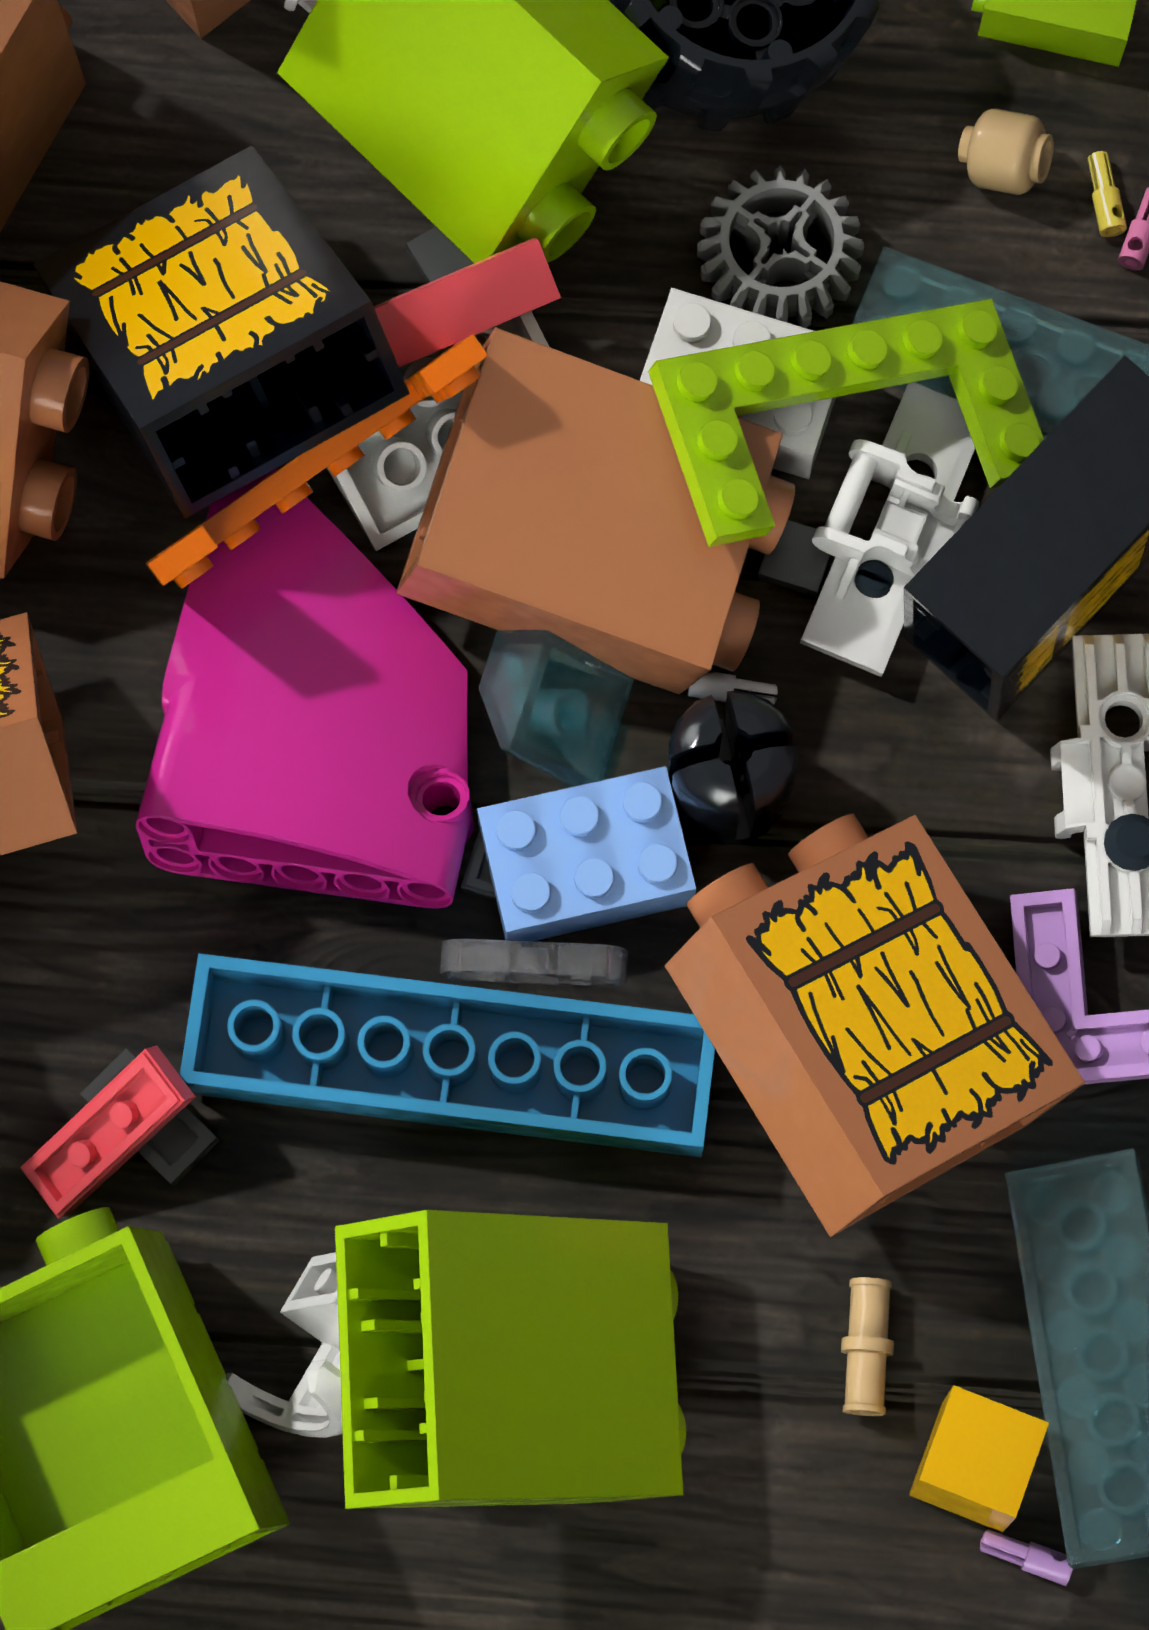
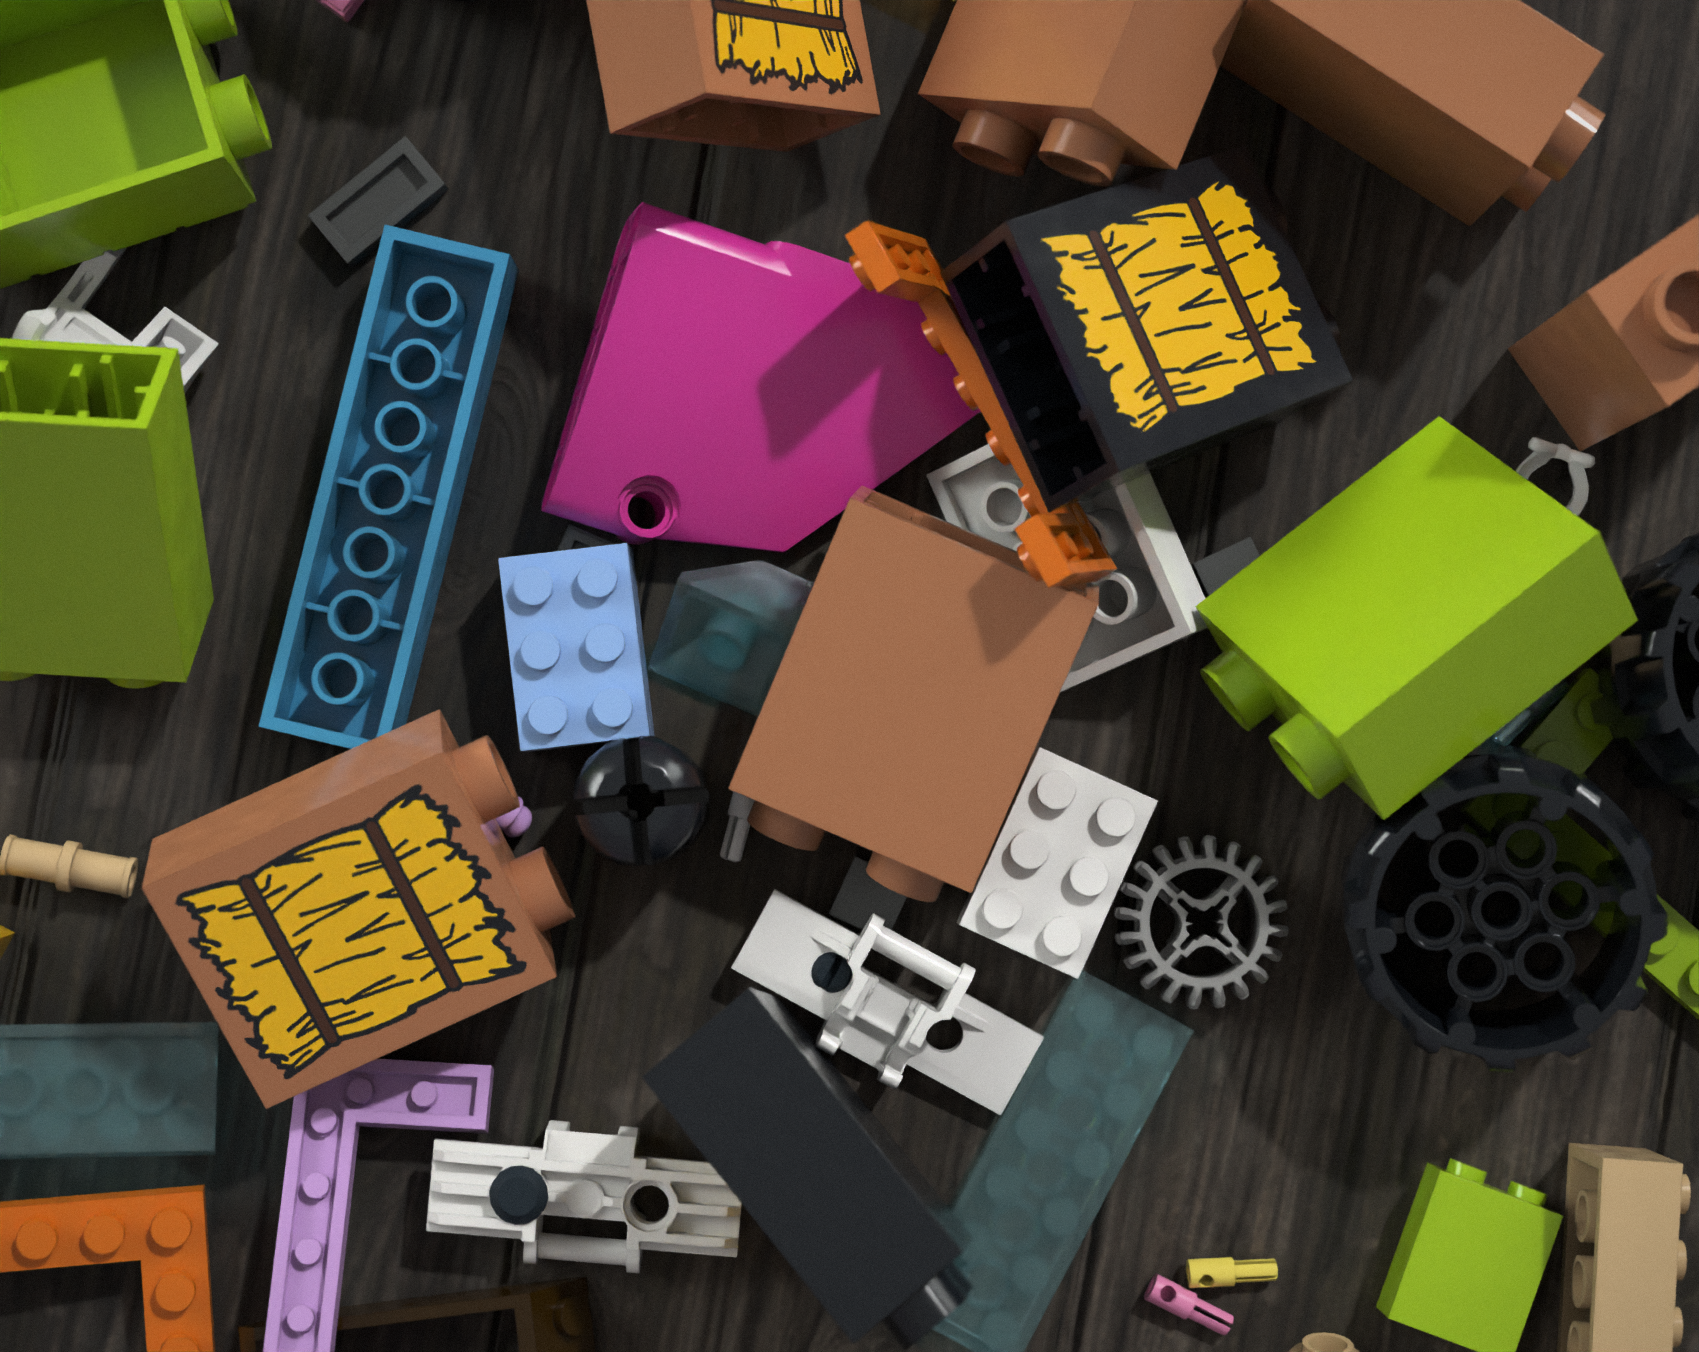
camera: 95 degrees right, 10 degrees up
coral tile [20,1045,196,1219] -> none
coral tile [373,238,561,368] -> none
clear beam [440,939,628,987] -> none
lime plate [648,298,1044,547] -> none
tan head [958,109,1054,195] -> none

